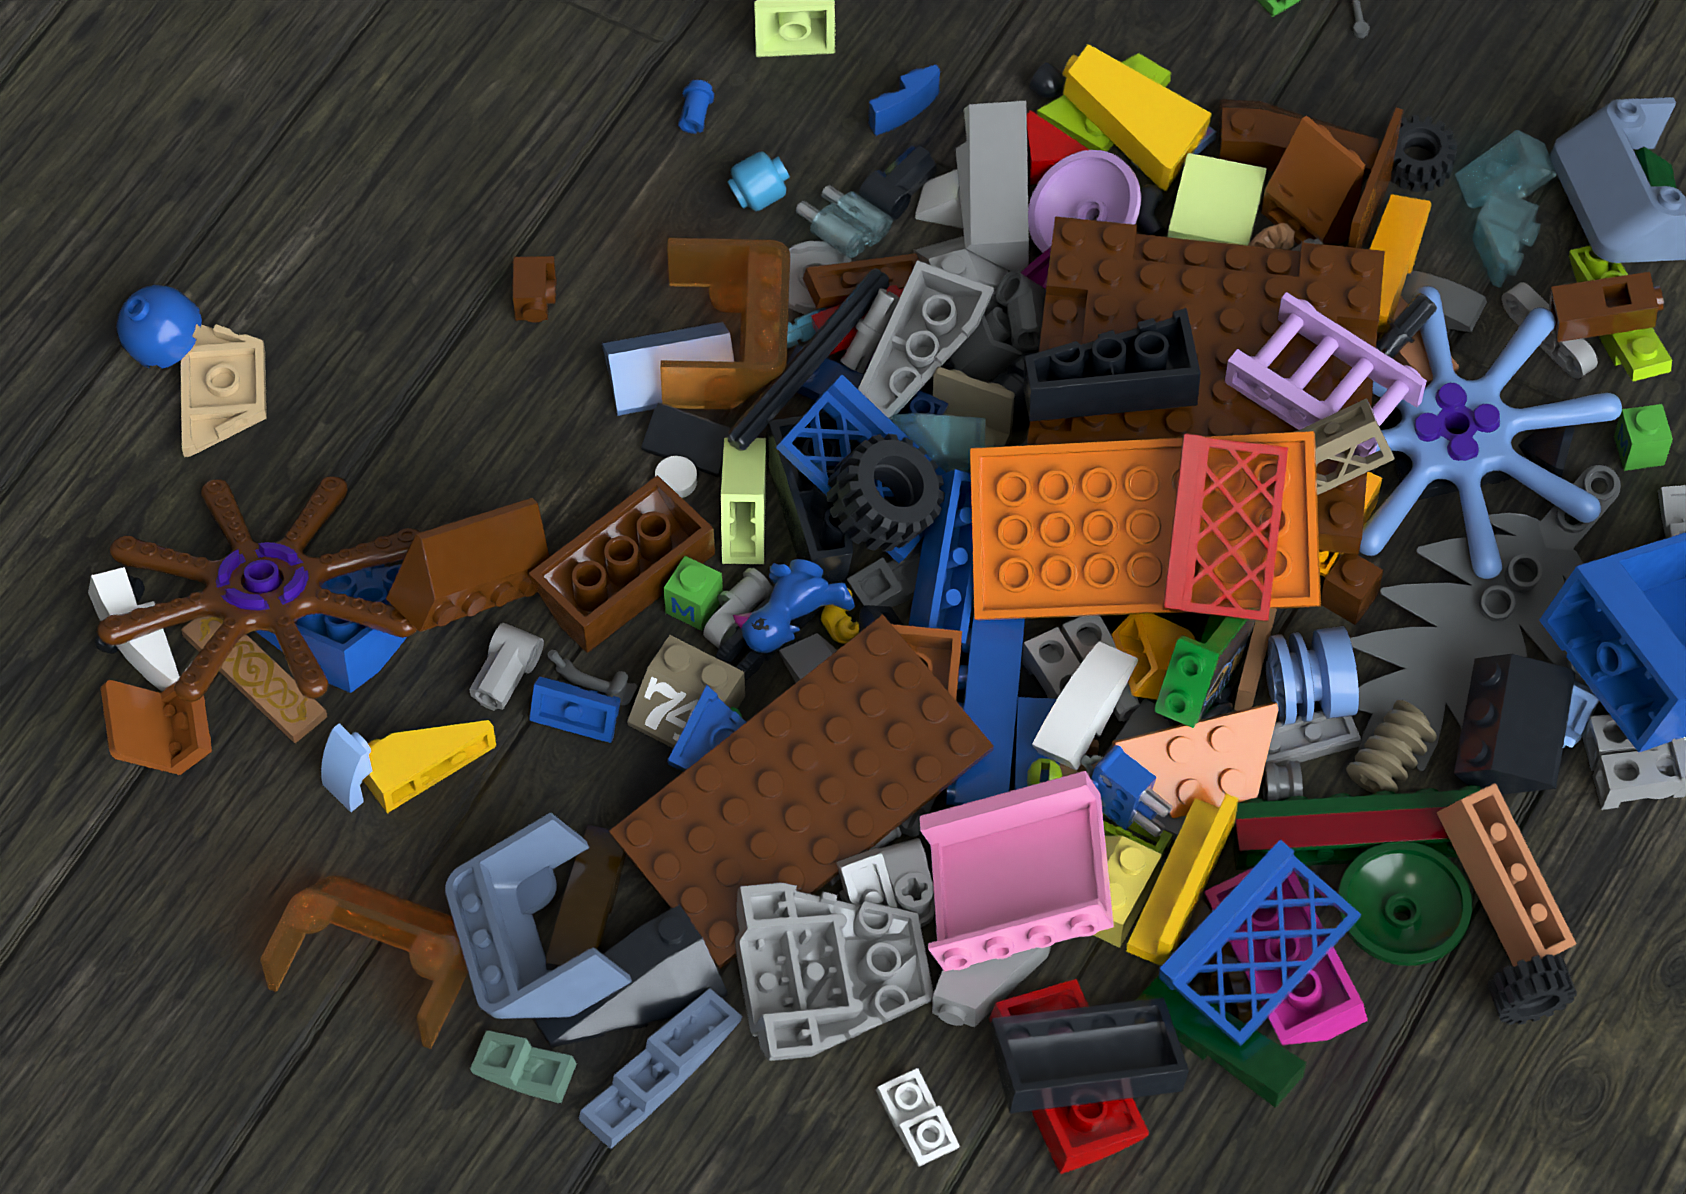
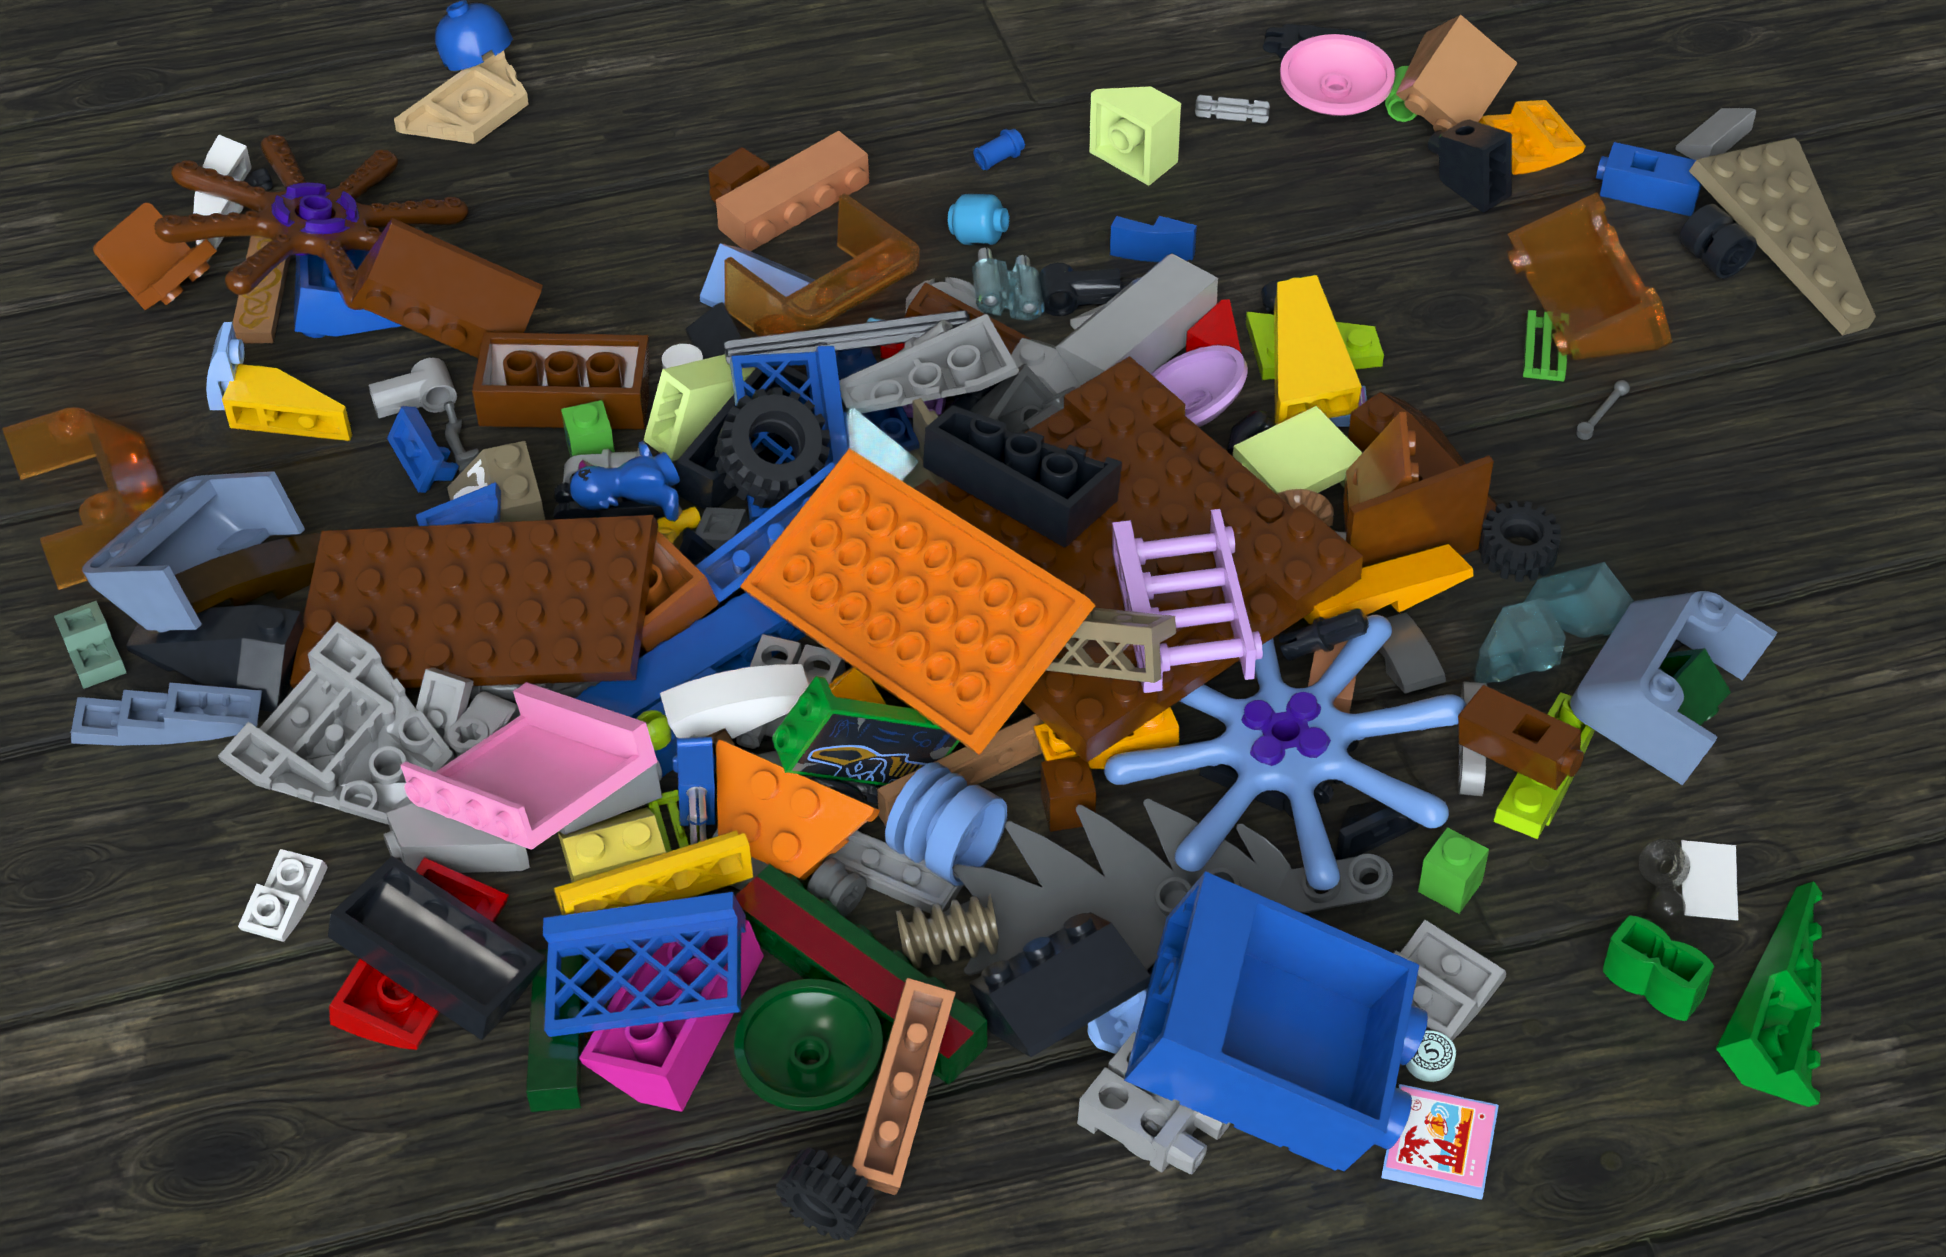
camera: 45 degrees right, 10 degrees down
fence [1163,434,1288,622] -> none
none -> nougat brick [716,131,869,251]

